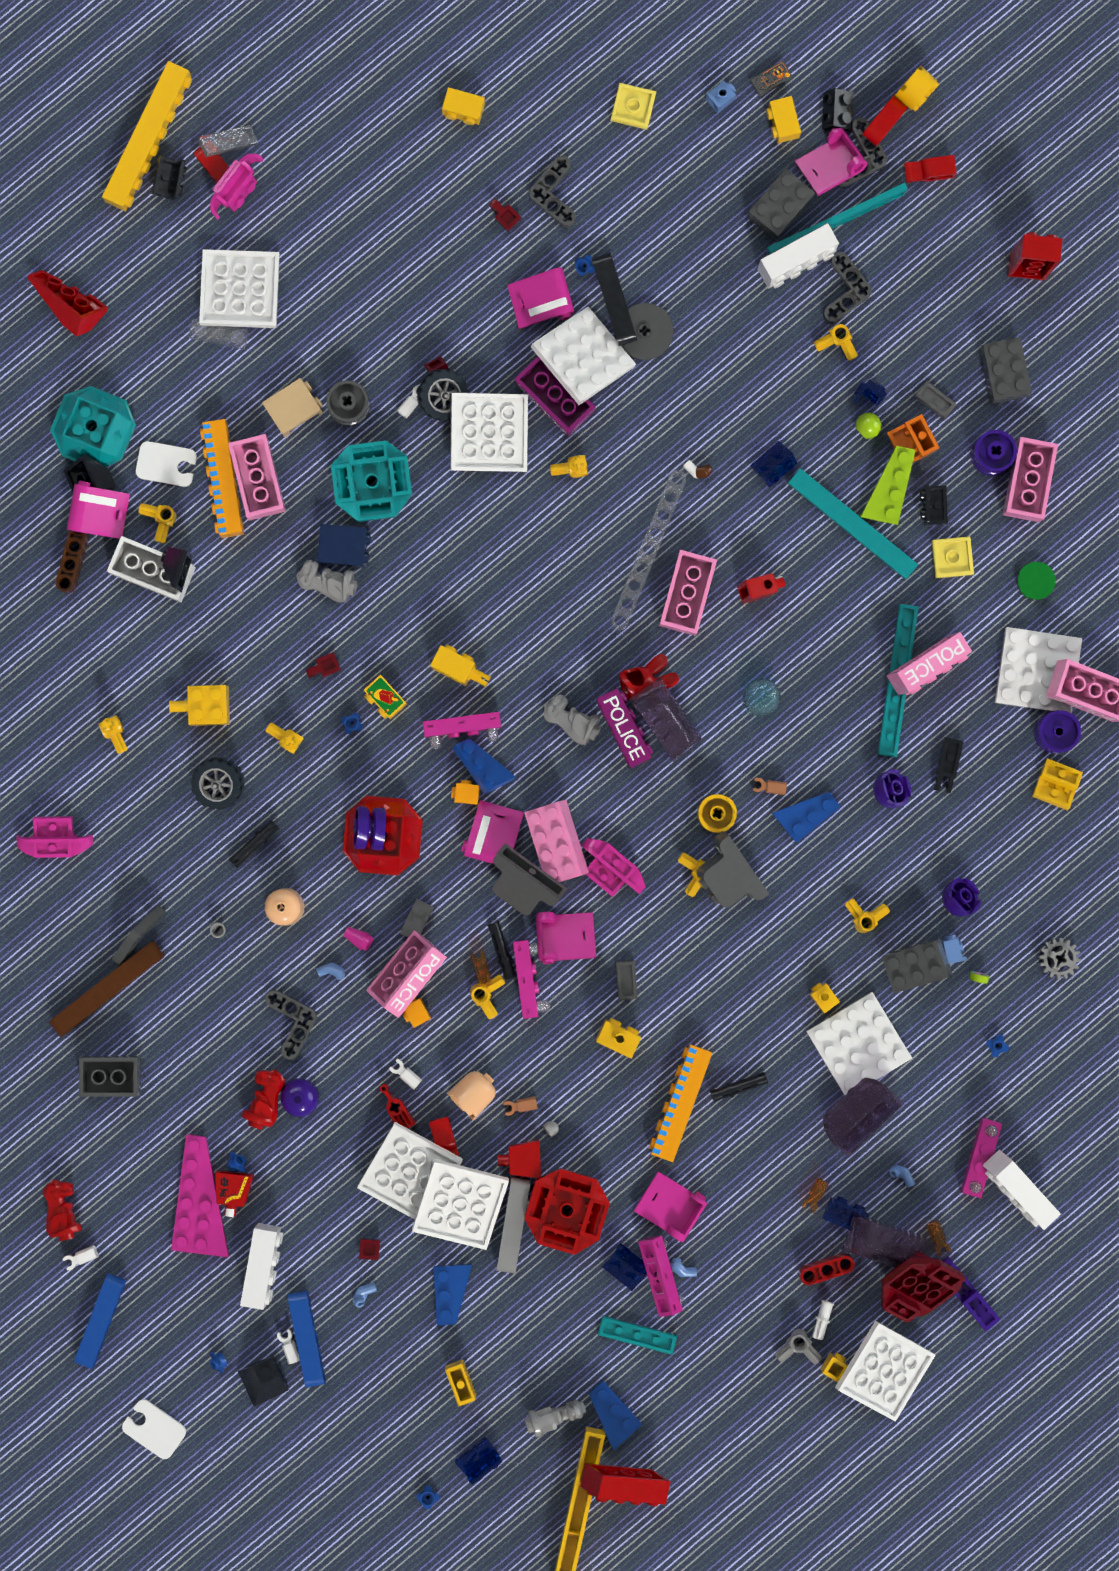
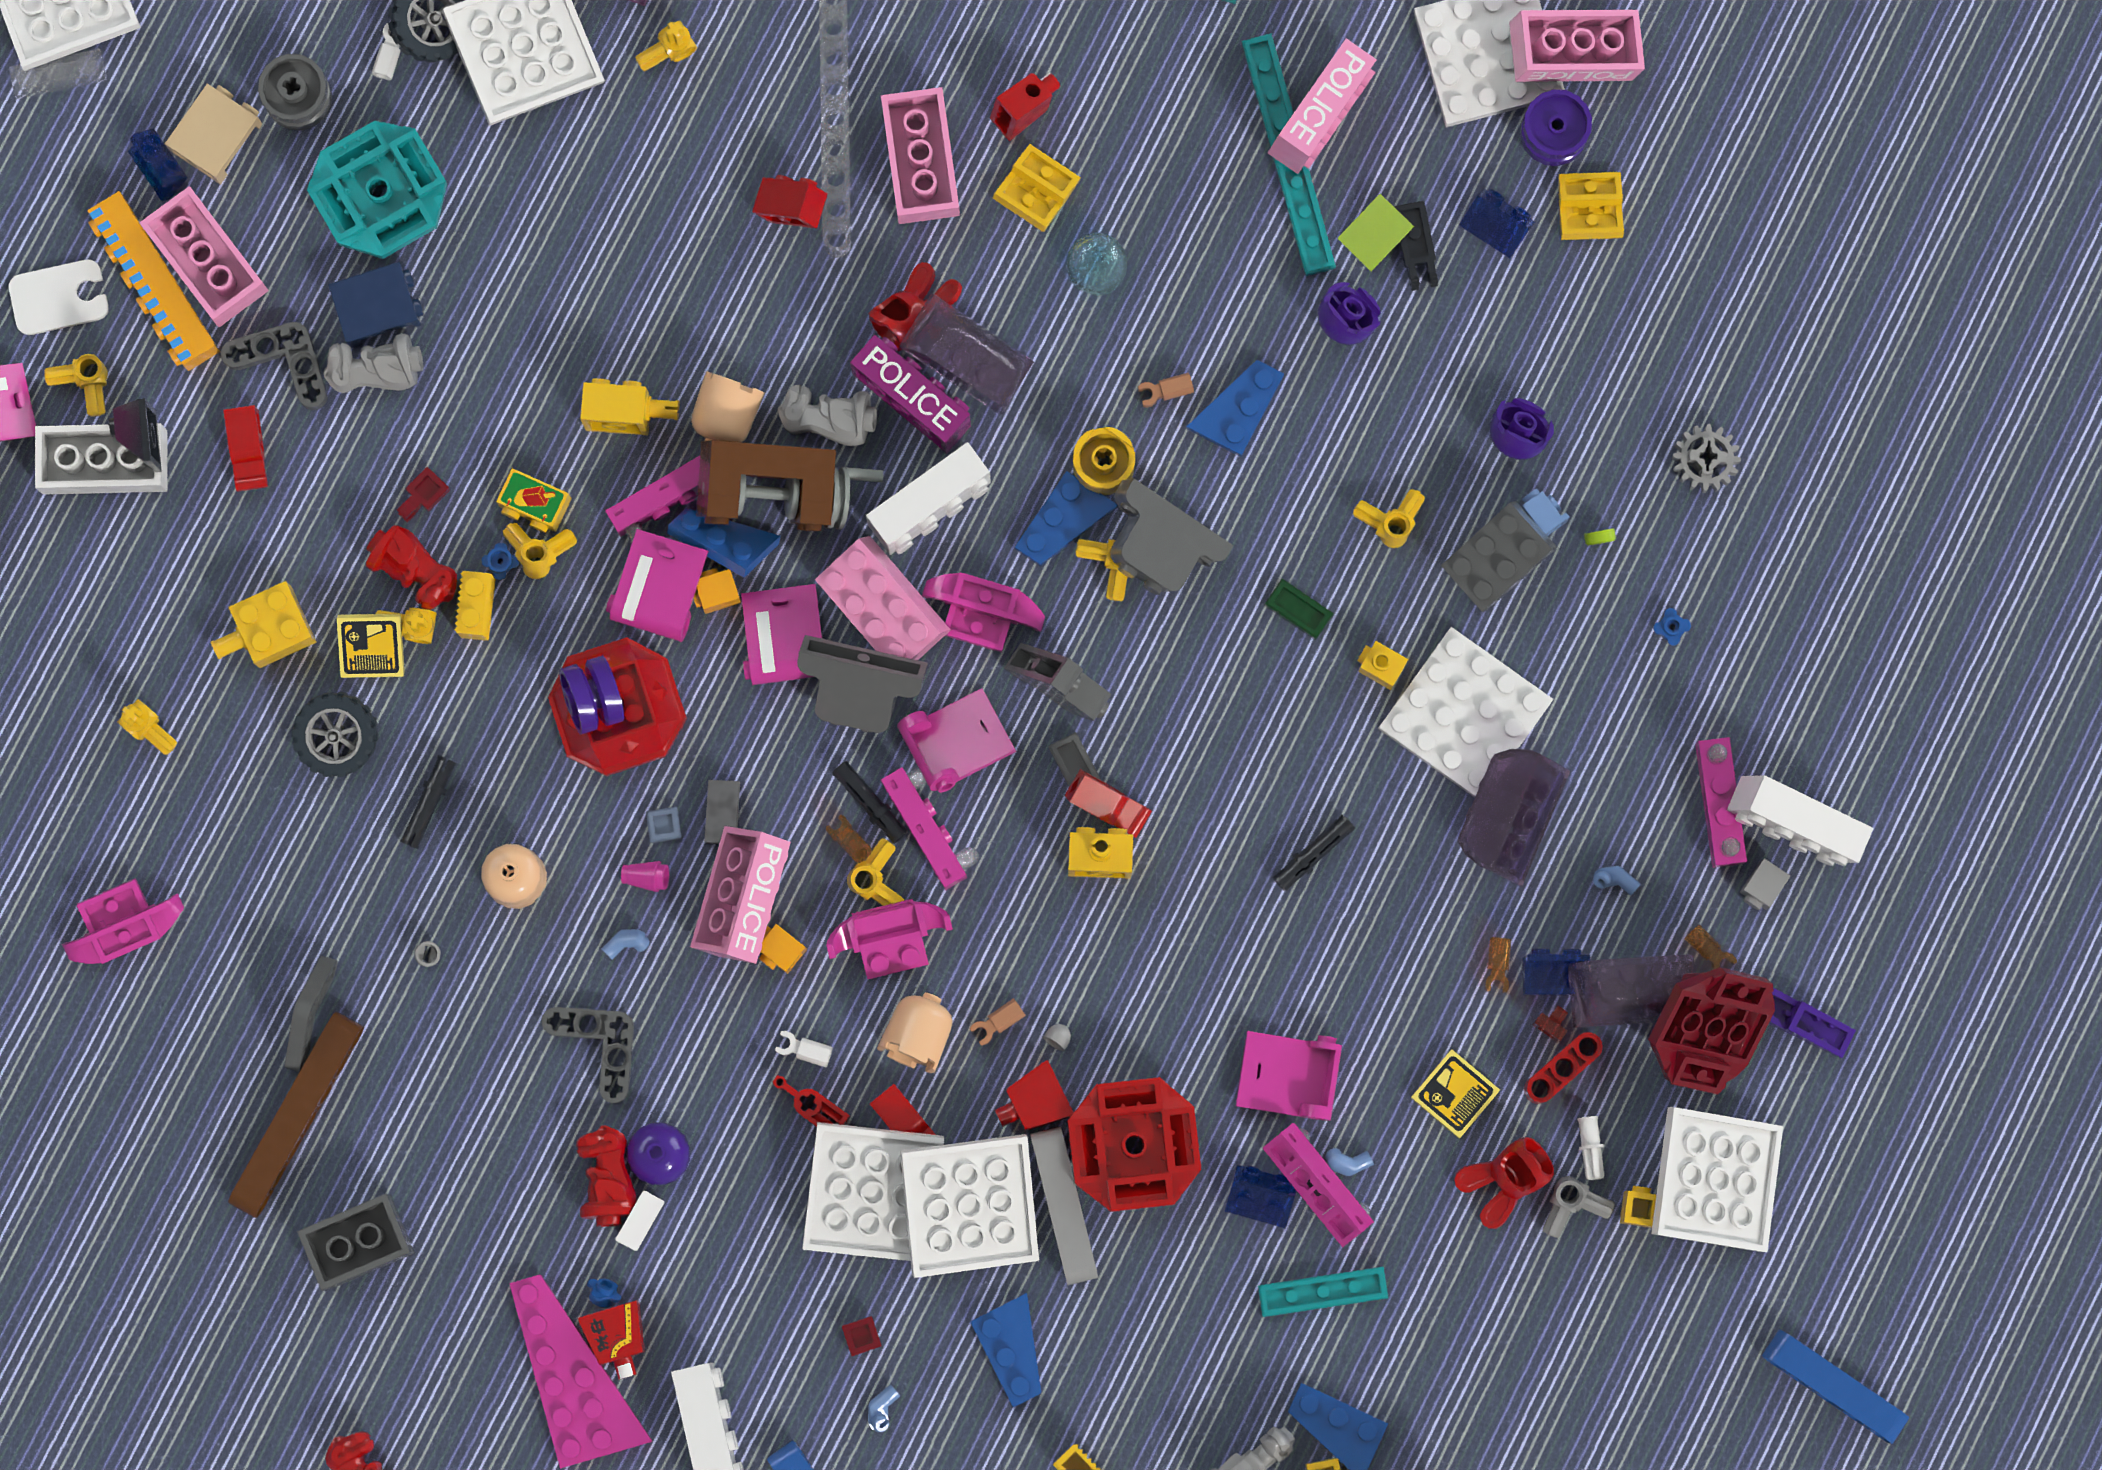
camera: 20 degrees left, 5 degrees down
light orange brick [649,1044,712,1162] -> none
none -> clear blue bracket [128,128,188,201]
none -> dark grey beam [221,322,328,410]
none -> red piece [223,405,268,492]
none -> tile [337,614,405,678]
none -> red animal [365,525,457,610]
none -> yellow brick [454,571,496,640]
none -> yellow axle [503,523,577,579]
none -> dark pink door [606,529,709,642]
none -> white sticker [616,1190,664,1251]
none -> sand blue tile [646,807,682,843]
none -> light nougat cylinder [691,371,765,443]
none -> reddish brown piece [696,440,883,531]
none -> red brick [752,175,828,229]
none -> dark pink plate [826,899,953,980]
none -> white brick [866,442,991,555]
none -> yellow slope [993,144,1081,232]
none -> dark grey brick [1004,643,1111,721]
none -> blue wing [1014,471,1118,566]
none -> piece [1064,769,1152,838]
none -> dark green tile [1264,579,1334,640]
none -> lime sticker [1337,194,1414,271]
none -> tile [1411,1049,1500,1139]
none -> red piece [1454,1137,1554,1229]
none -> clear blue bracket [1459,189,1535,259]
none -> clear red tile [1532,1006,1568,1043]
none -> light grey brick [1740,858,1790,910]
none -> blue beam [1761,1329,1910,1445]

